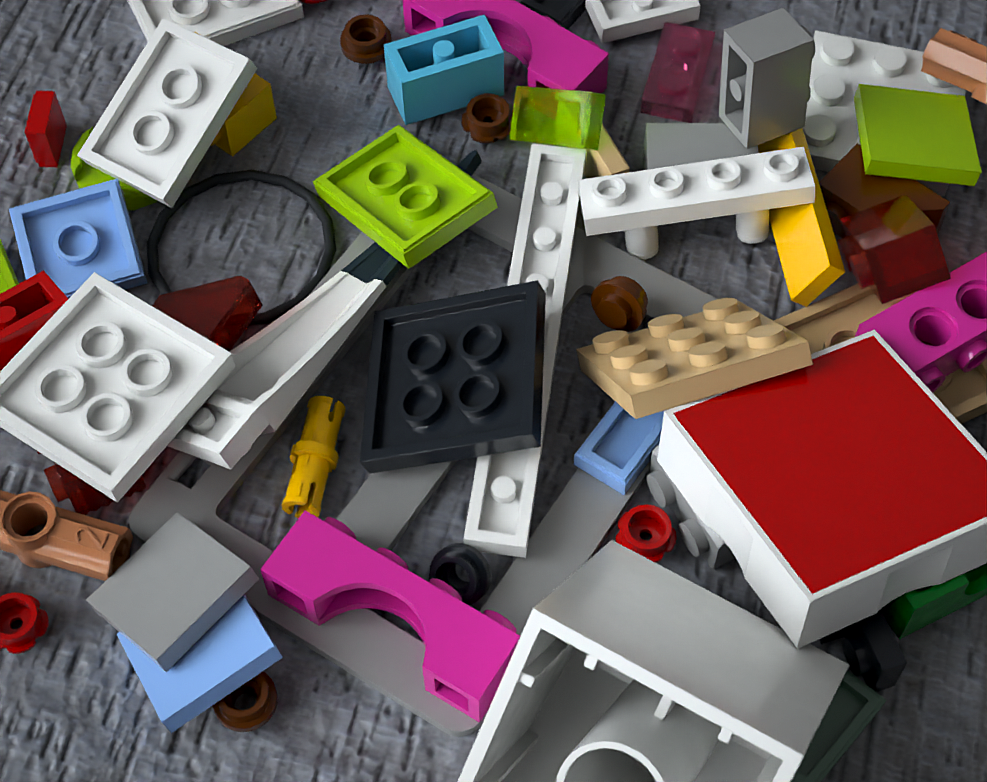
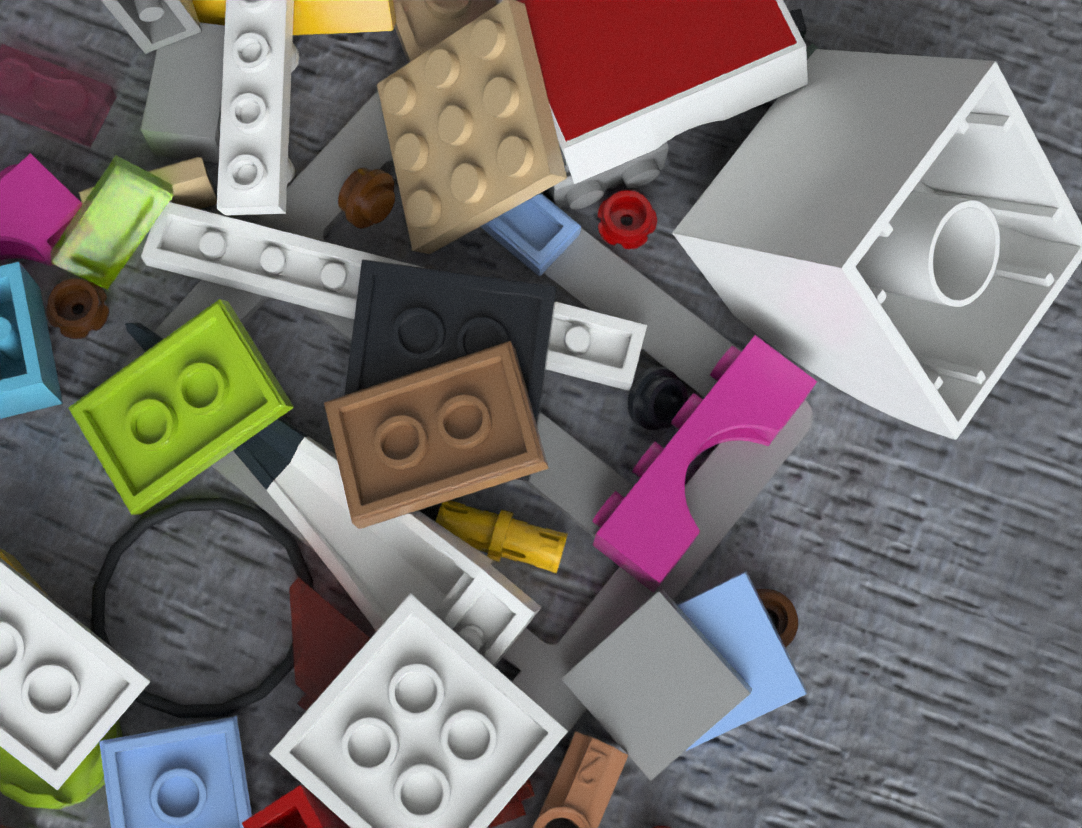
camera: 90 degrees left, 15 degrees up
none -> medium nougat tile [324,341,549,529]

